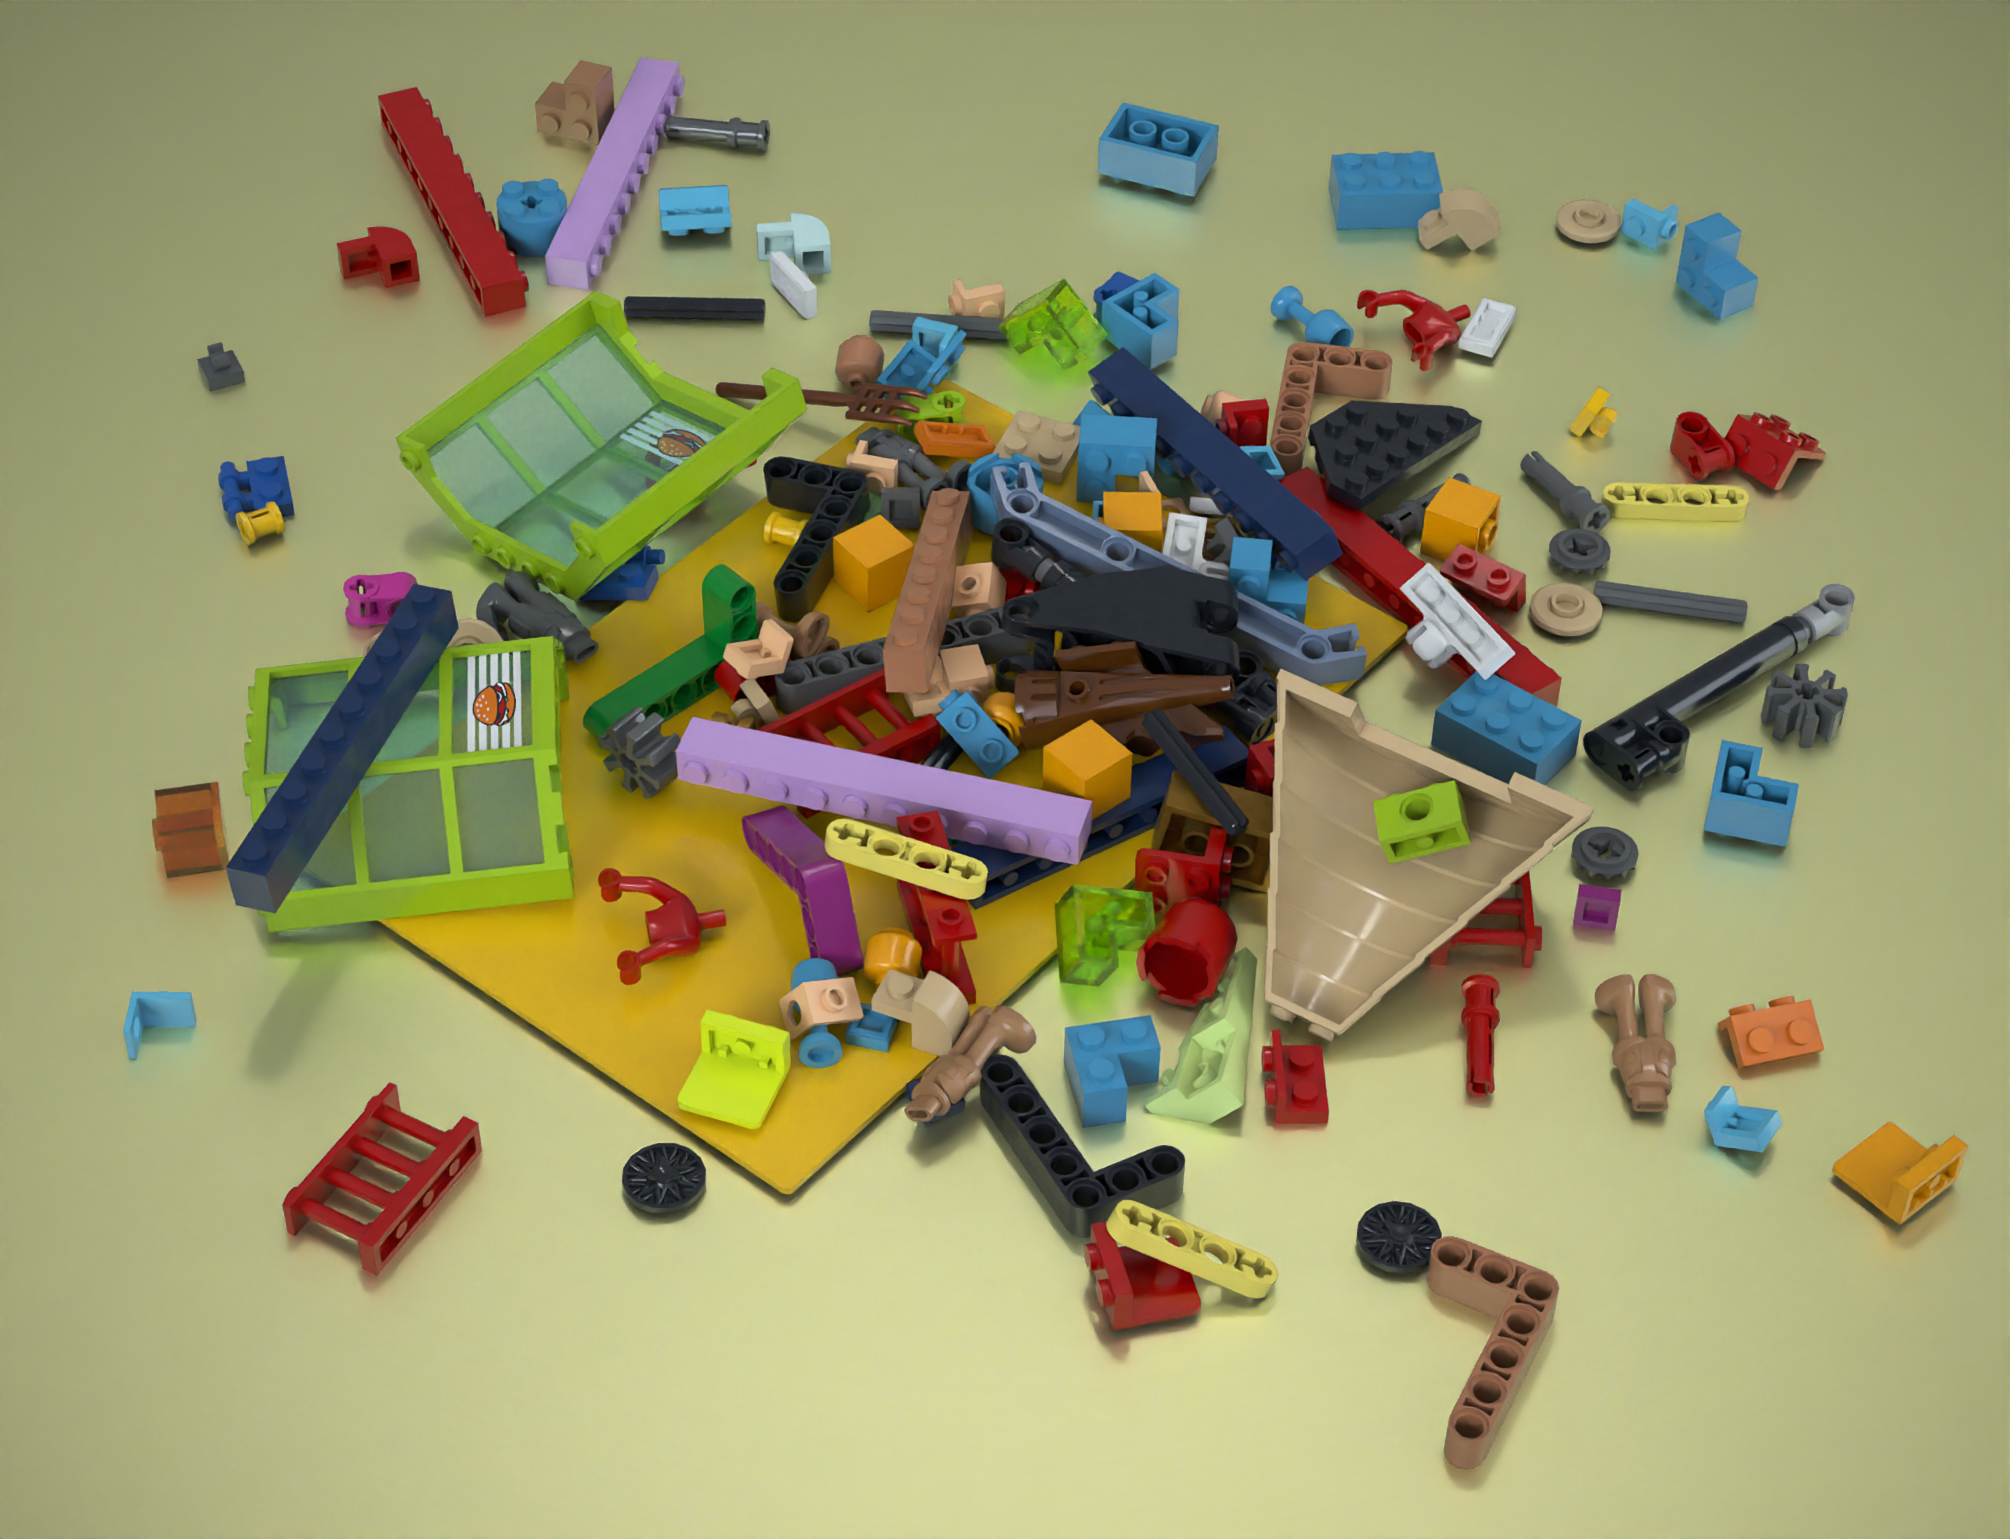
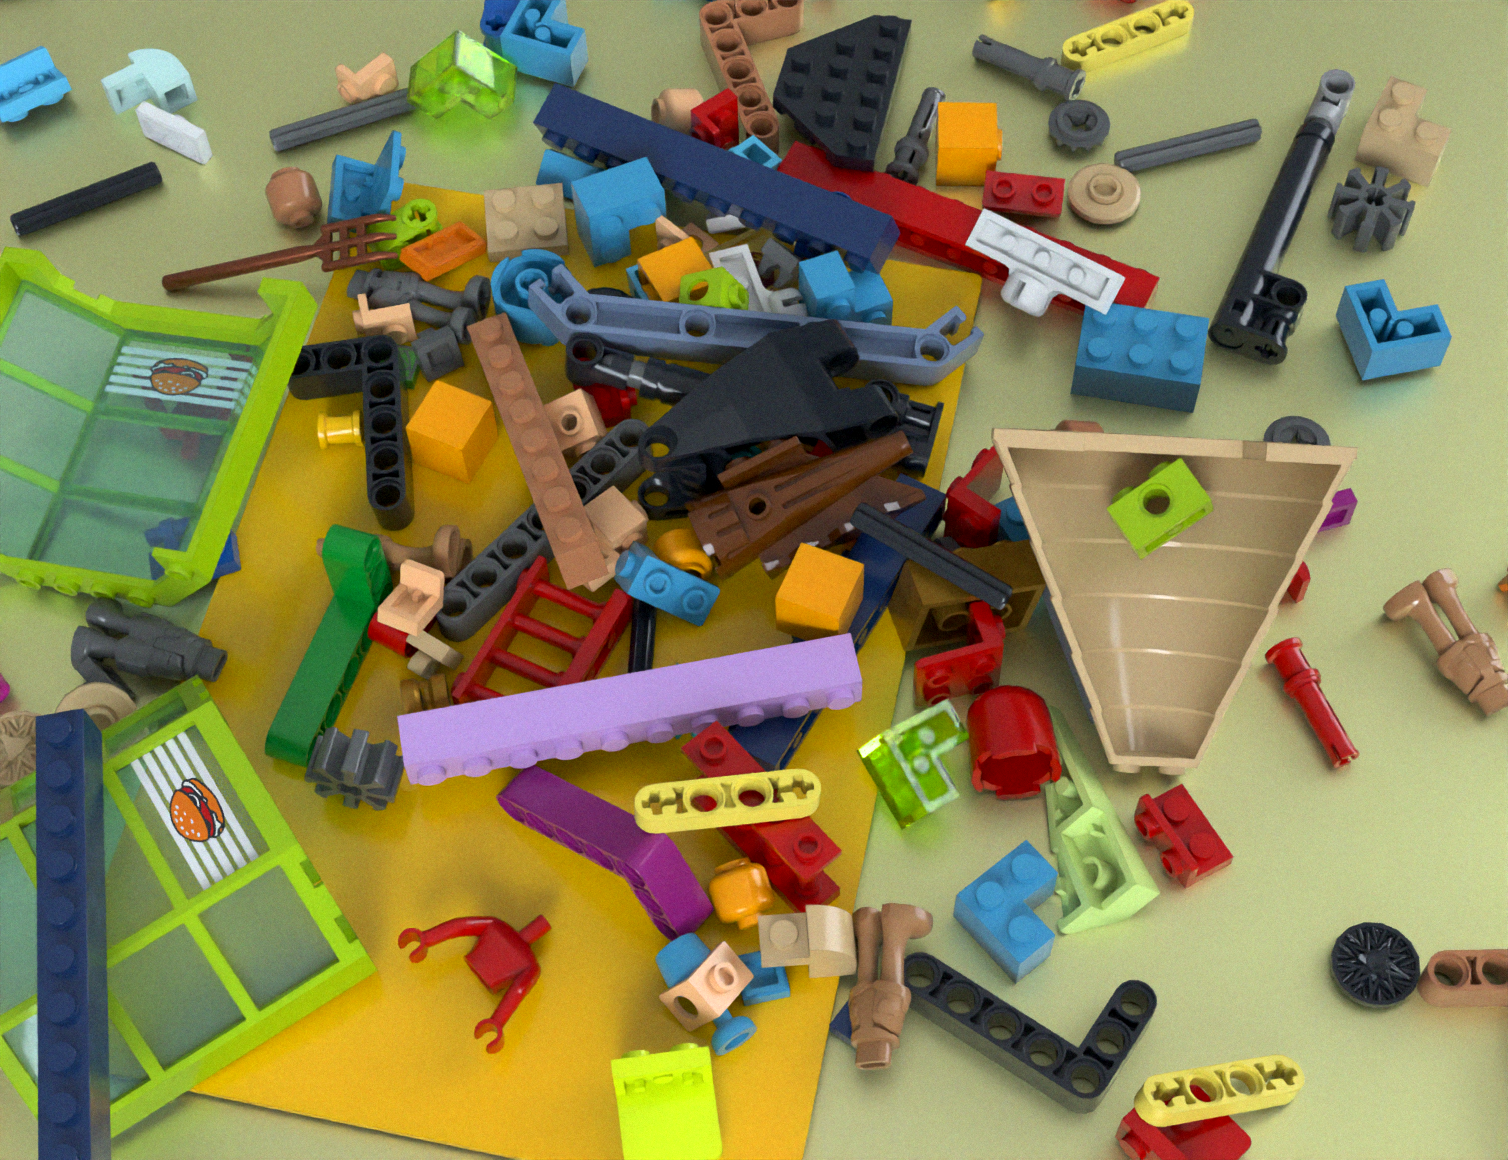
camera: 25 degrees left, 15 degrees up
medium azure bracket [912,317,962,368] -> none
none -> lime bracket [679,266,749,310]
none -> tan brick [1354,76,1452,187]

